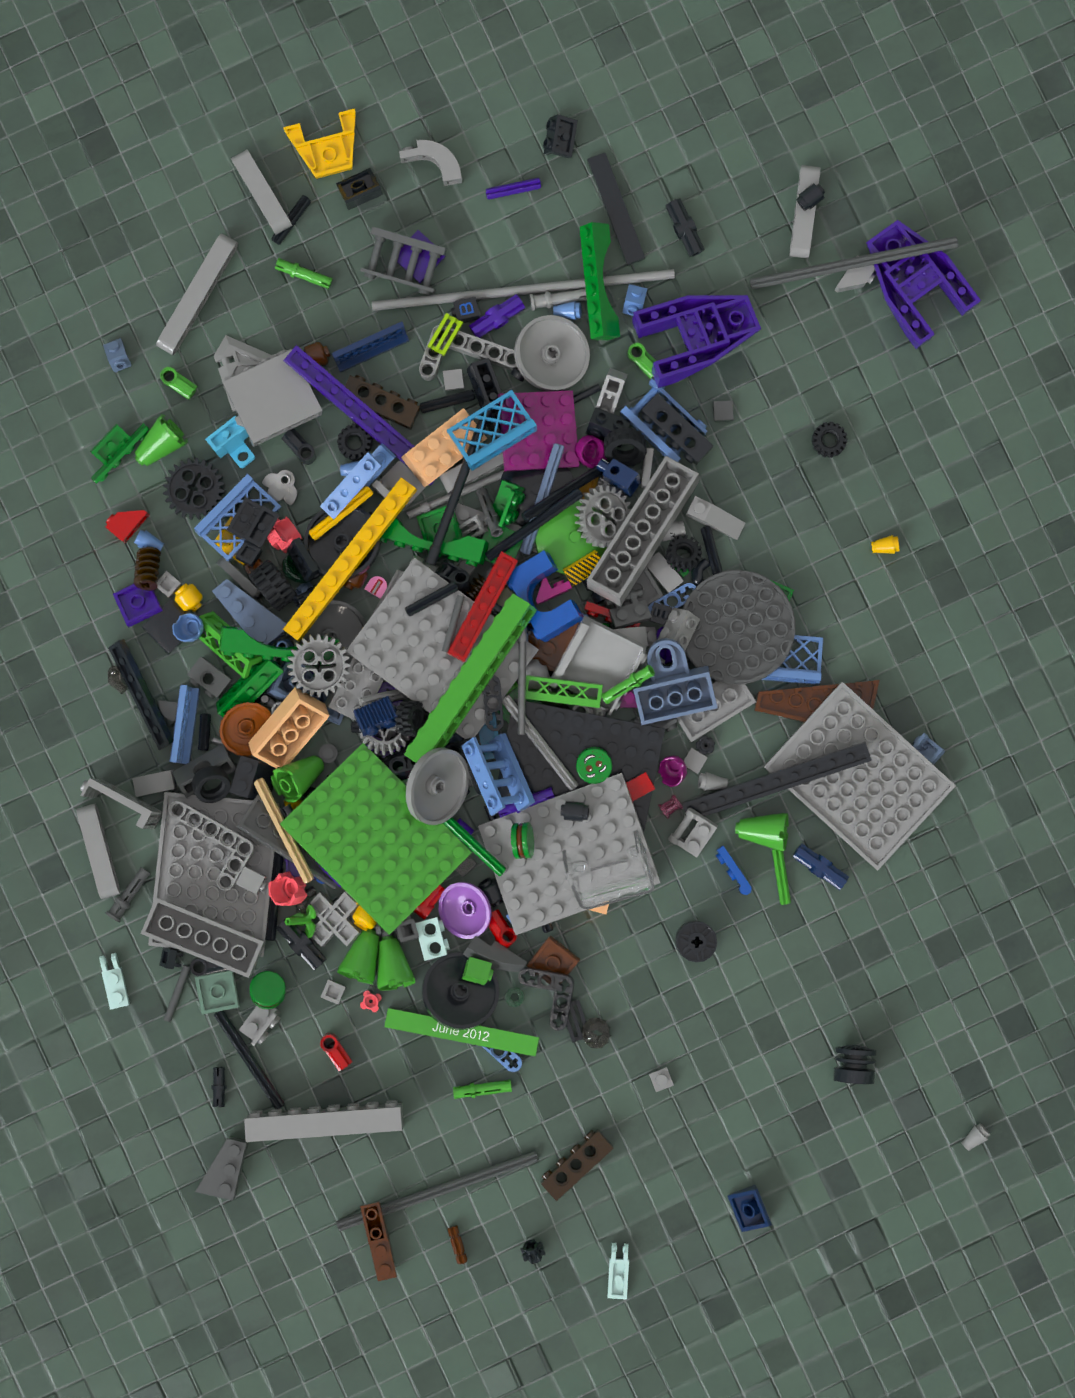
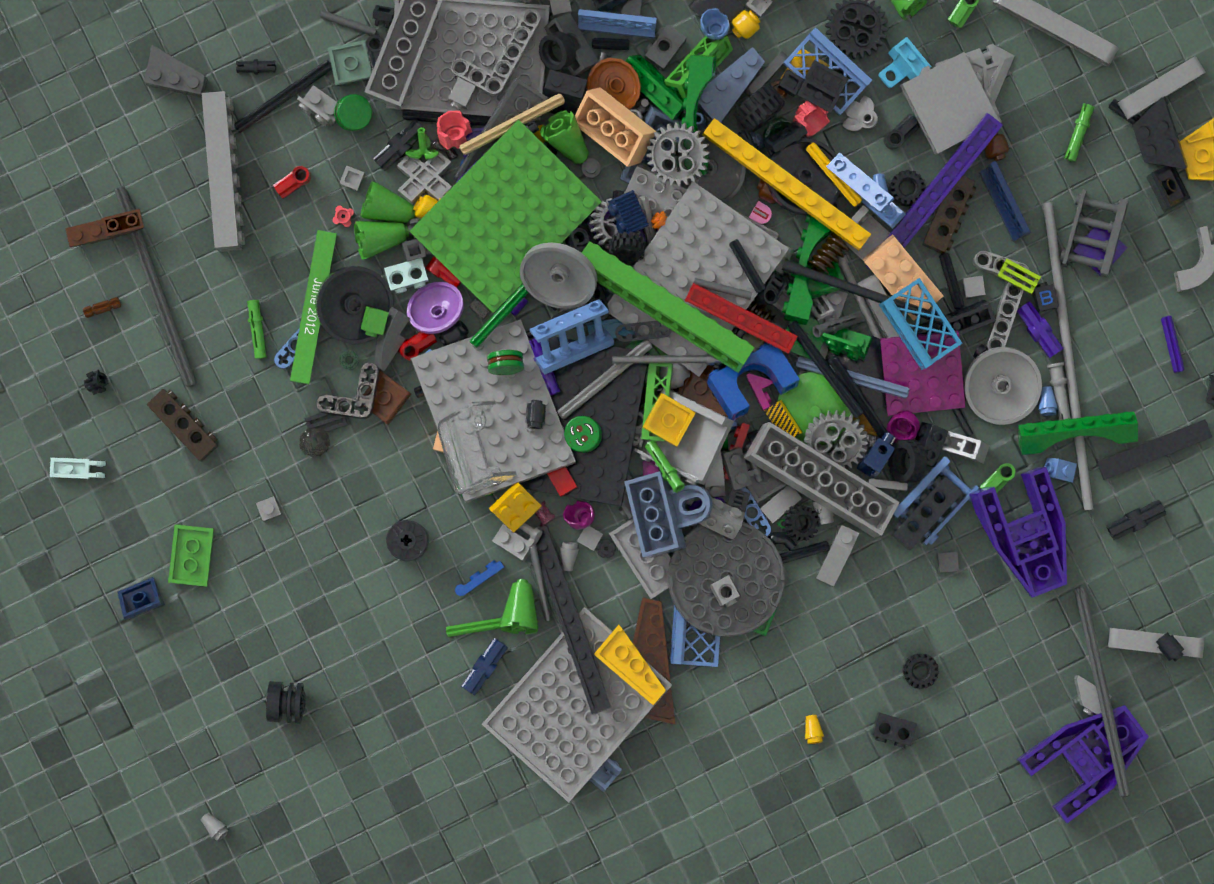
camera: 90 degrees right, 0 degrees up
none -> bright green plate [168,524,214,587]
none -> yellow plate [489,482,542,533]
none -> flat silver bar [529,545,552,621]
none -> yellow wing [594,624,666,705]
none -> yellow plate [642,393,696,447]
none -> orange plate [651,211,668,229]
none -> light grey brick [710,575,740,607]
none -> dark brown piece [807,233,849,275]
none -> black brick [871,712,917,748]
none -> black wing [1132,96,1188,169]

